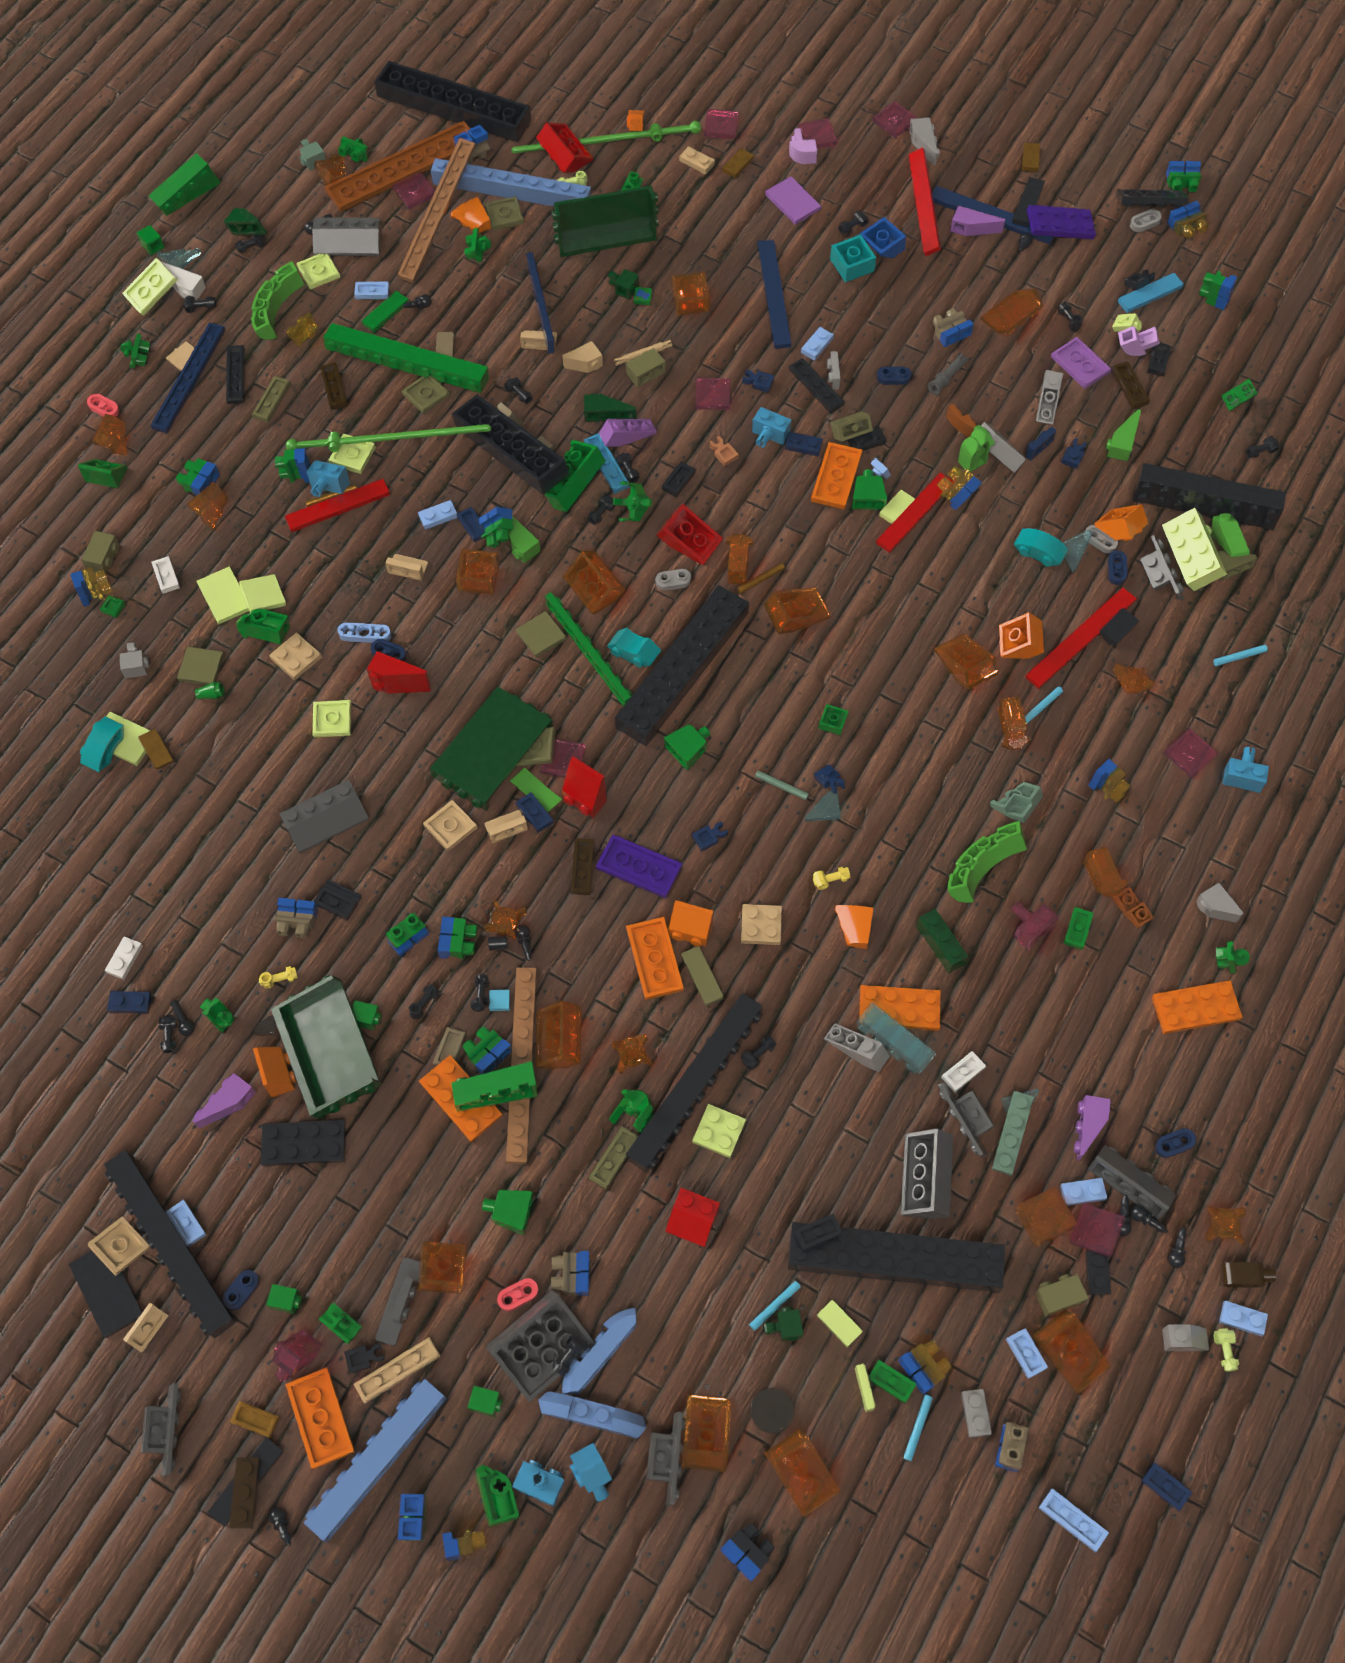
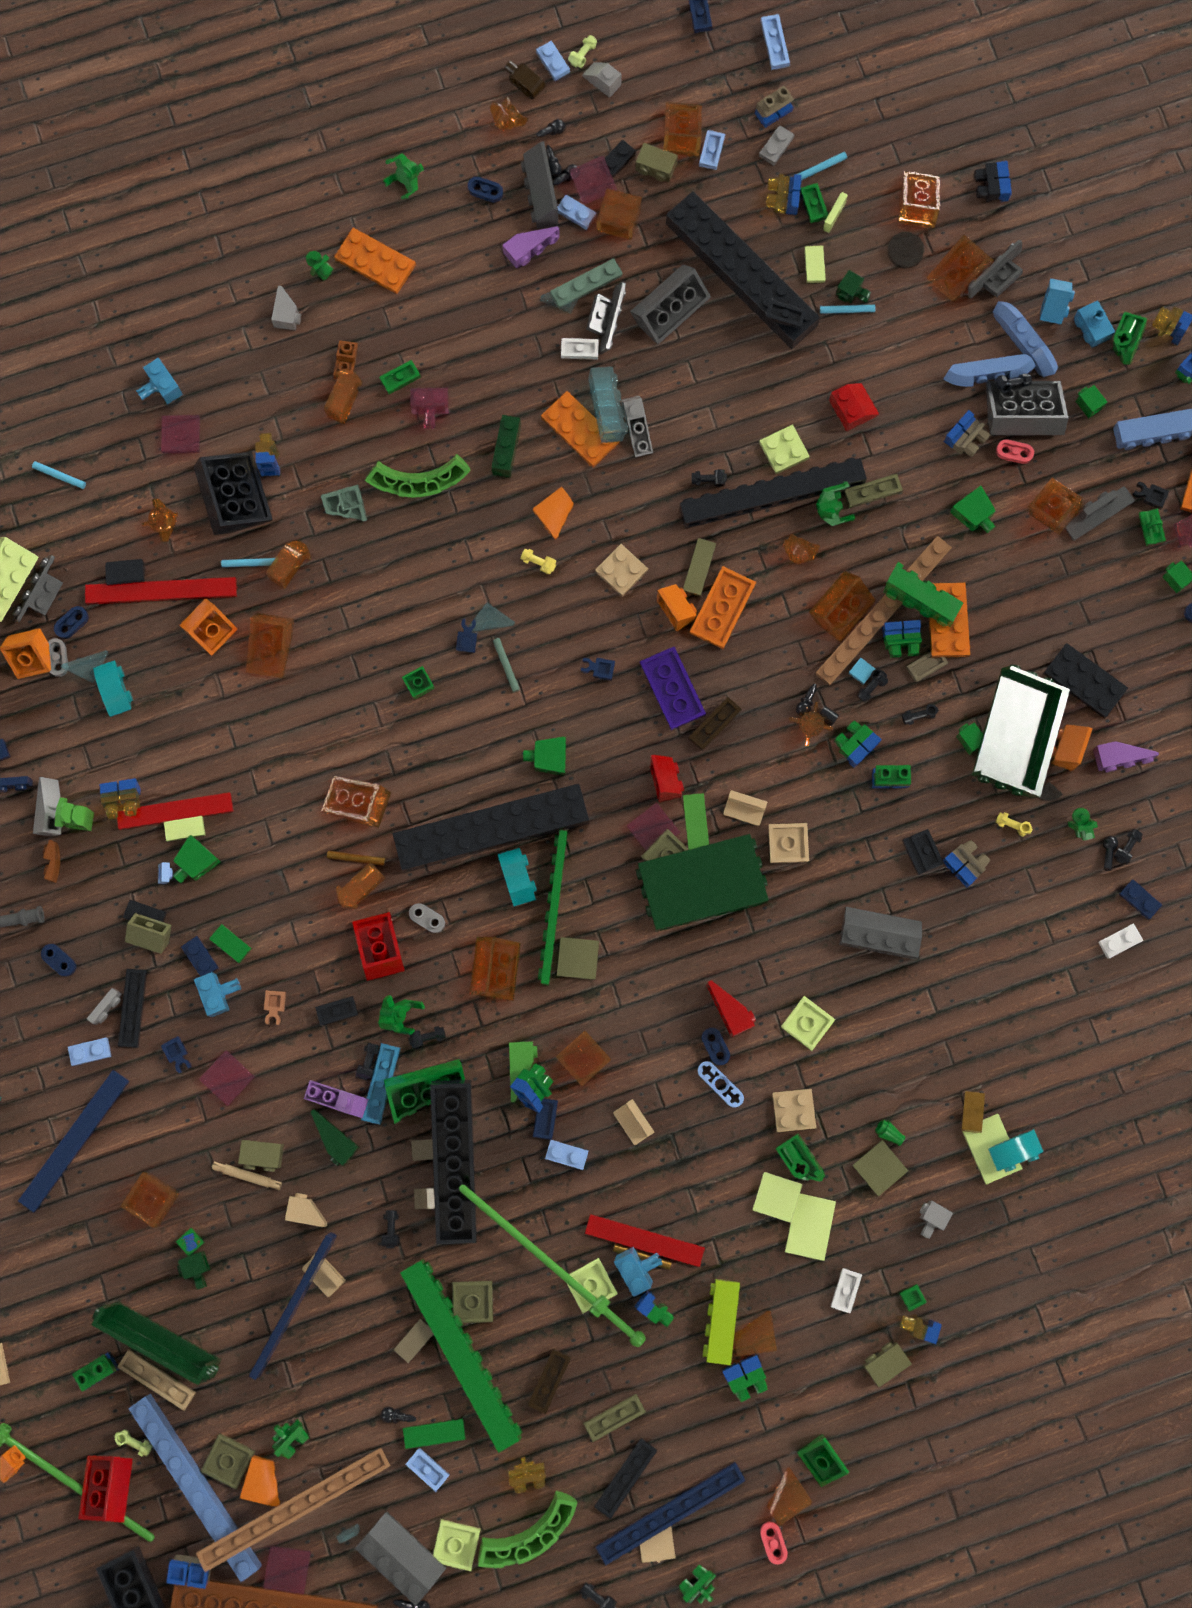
camera: 140 degrees left, 15 degrees up
tan tile [354,1337,441,1404] -> none
dark blue plate [515,793,553,833] -> none
orange plate [811,442,862,510] -> none
none -> black slope [194,452,273,535]
none -> green tile [209,924,252,964]
none -> clear light blue tile [336,1524,360,1543]
none -> green piece [383,153,424,200]
none -> lime brick [703,1279,740,1365]

